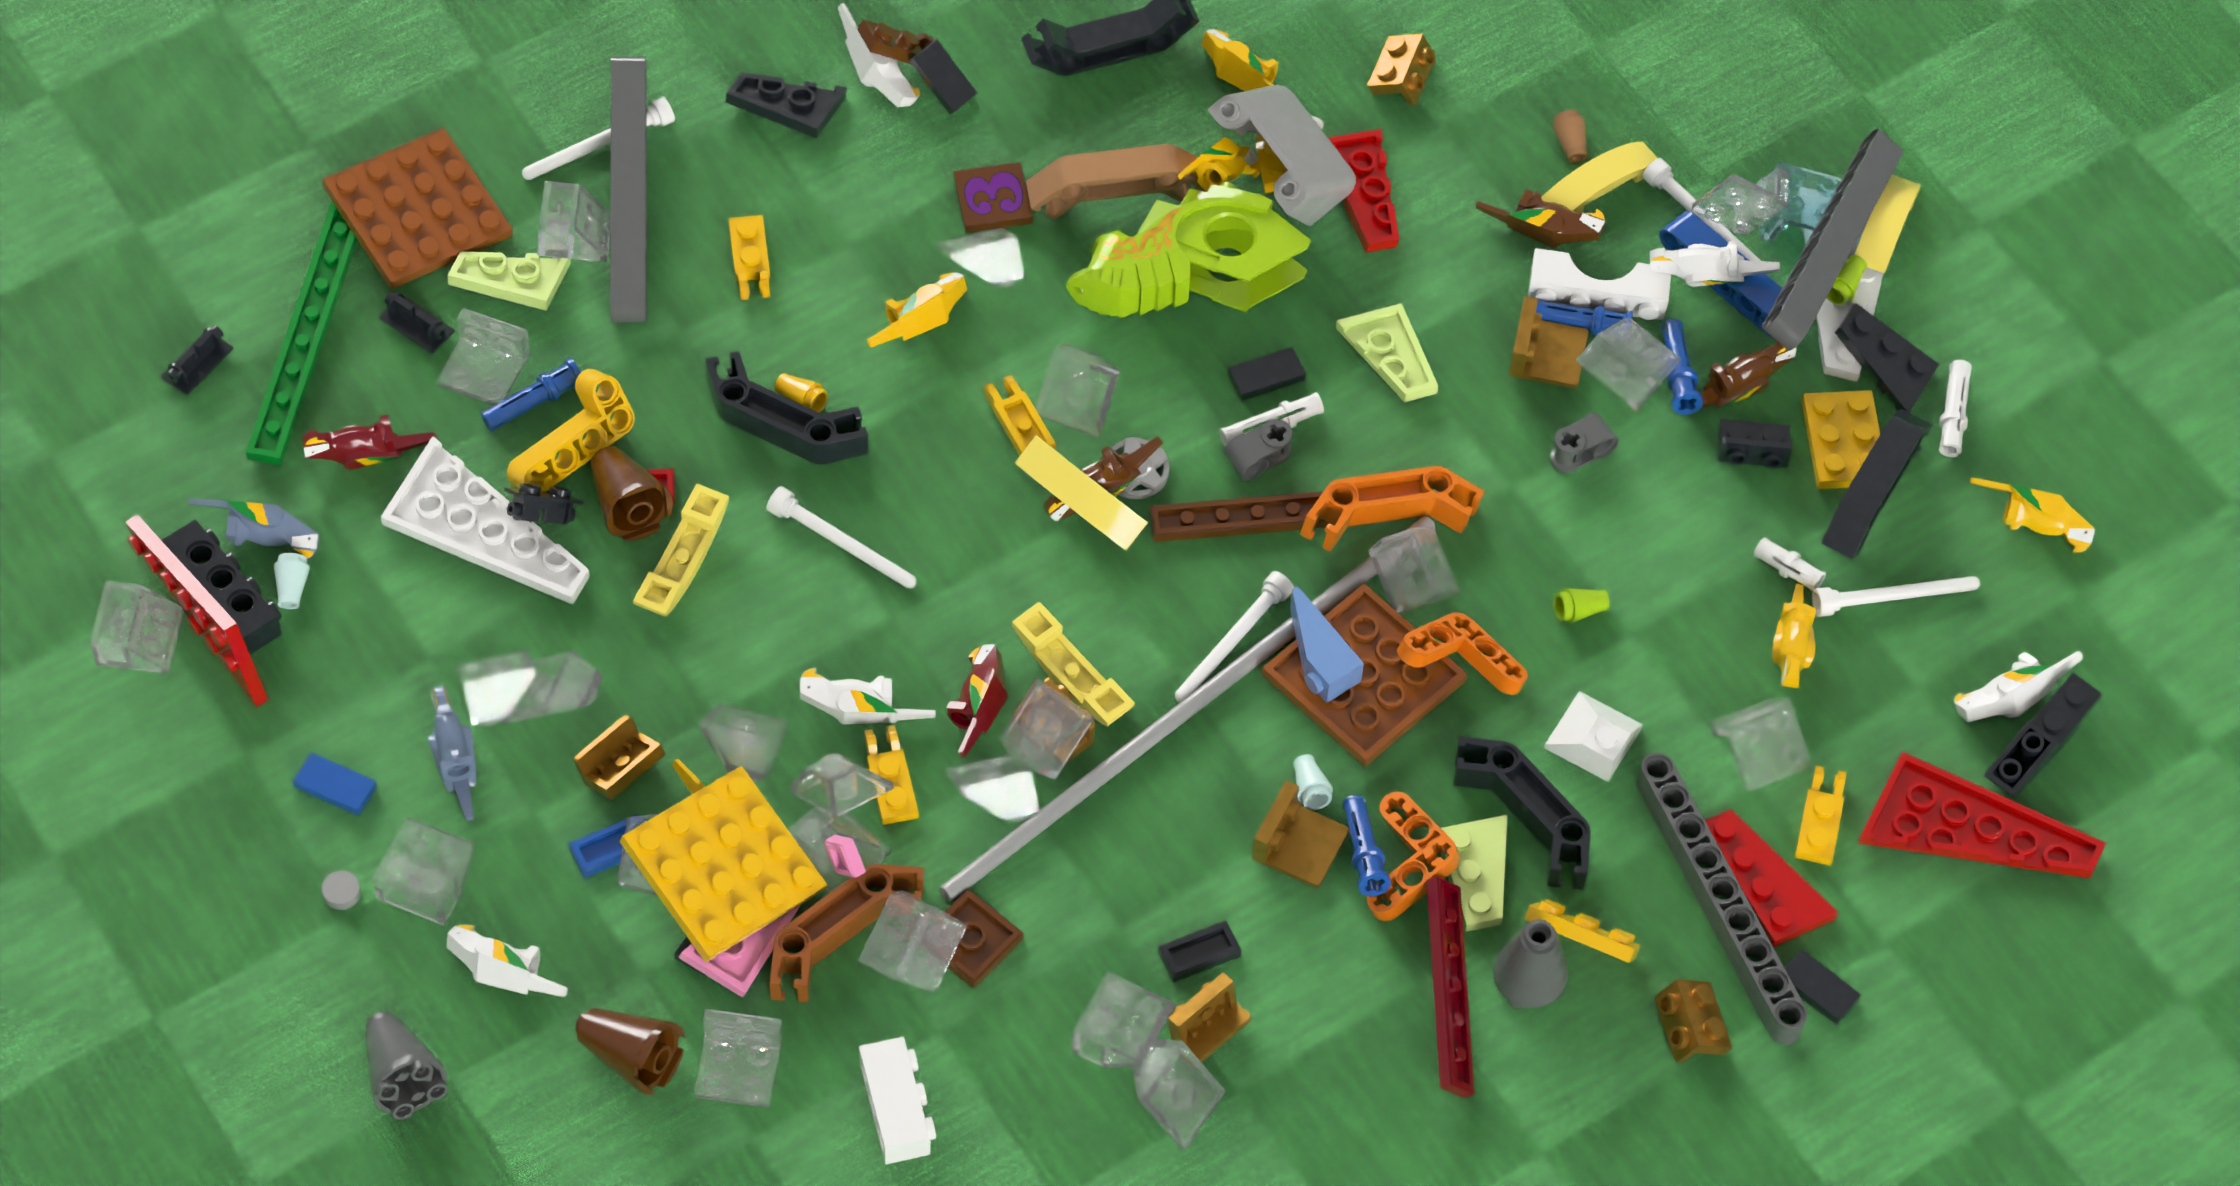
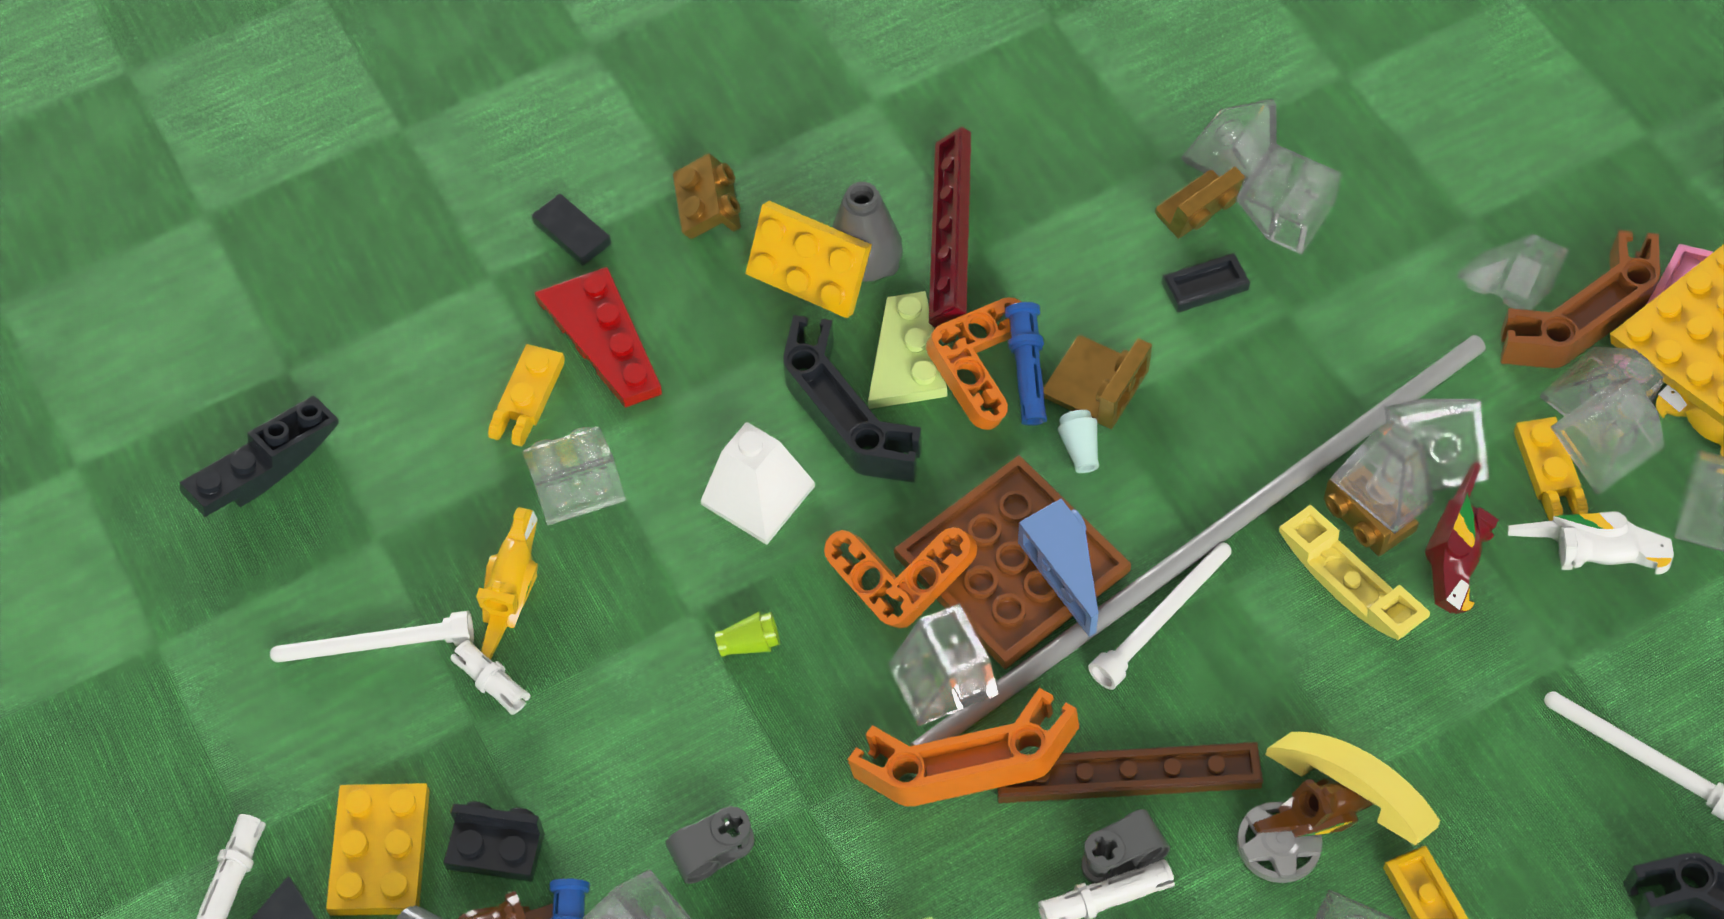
camera: 170 degrees left, 0 degrees up
clear bracket [694,1009,783,1107] -> none
bright pink tile [824,835,866,878] -> none
white brick [859,1036,936,1165] -> none
reddish brown tile [918,889,1024,989] -> none
dark grey beam [1637,752,1807,1045] -> none
black piece [1821,409,1933,559] -> none
red wing [1858,751,2106,878] -> none
white animal [1954,651,2083,722] -> none
yellow animal [1969,478,2095,553] -> none

